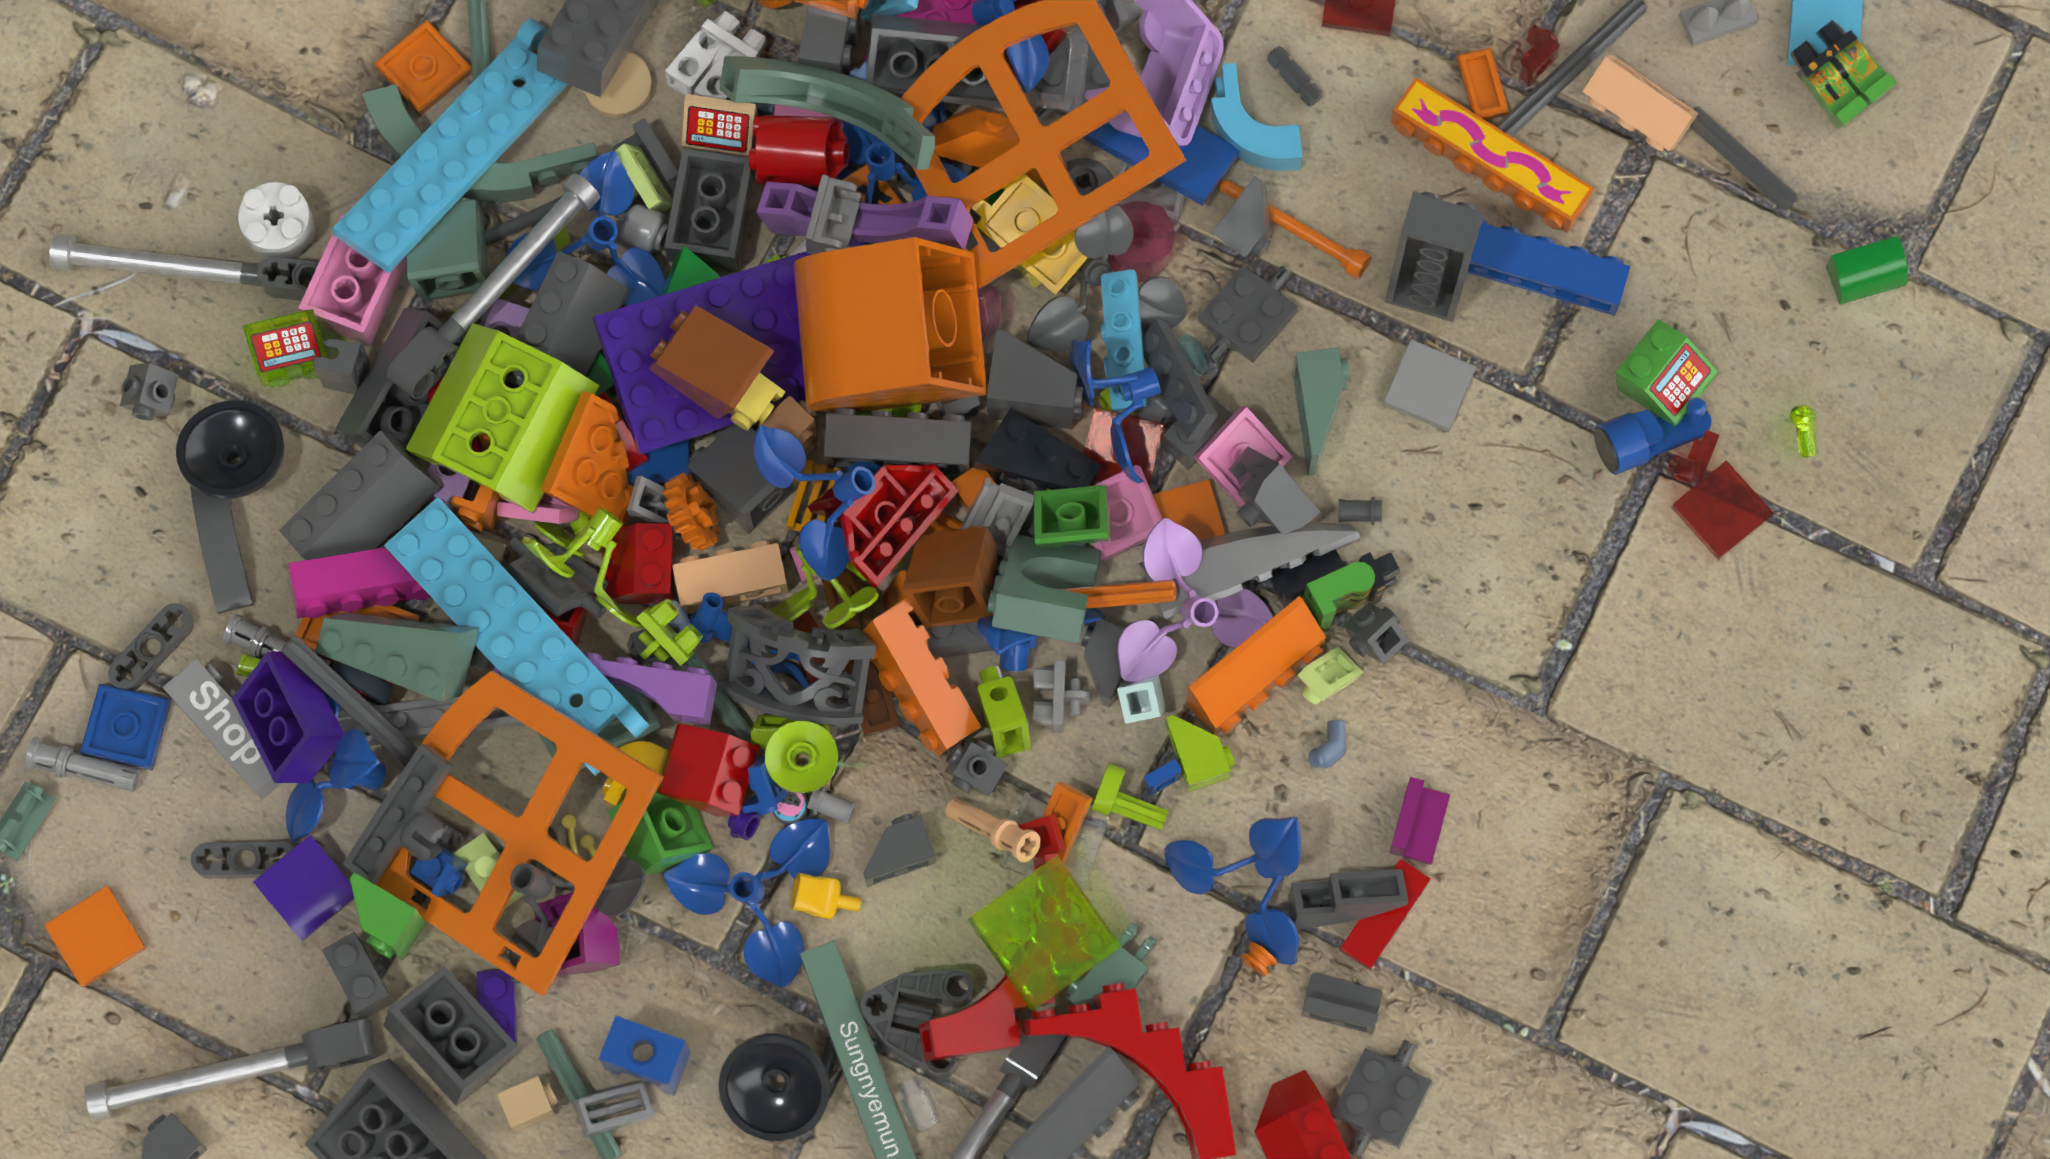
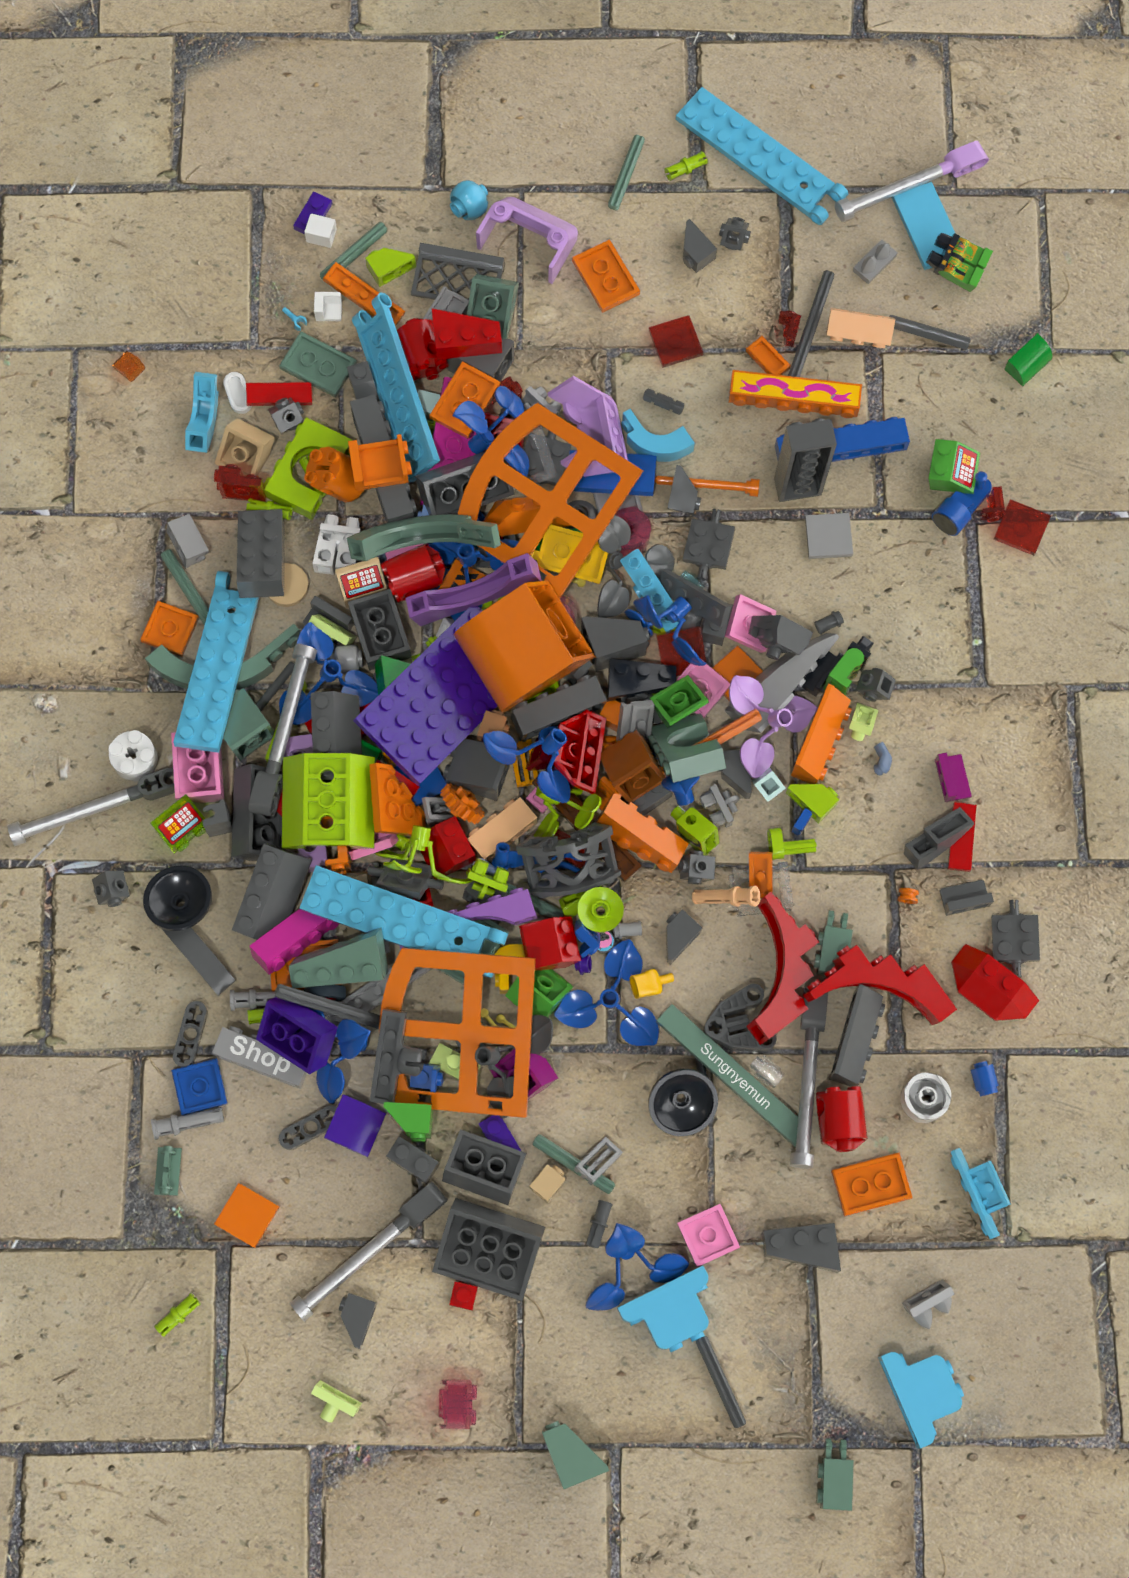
camera: 30 degrees left, 0 degrees up
blue piece [599,1016,691,1095] -> none
dark orange slope [648,305,774,419] -> none
light yellow brick [729,373,786,431] -> none
light grey hinge [805,175,861,255] -> none
clear neon green plate [968,855,1121,1011] -> none
red plate [1018,814,1066,859] -> none
blue plant [1164,817,1301,965] -> none
sand green slope [1293,347,1349,476] -> none
clear neon green arm [1789,405,1818,457] -> none

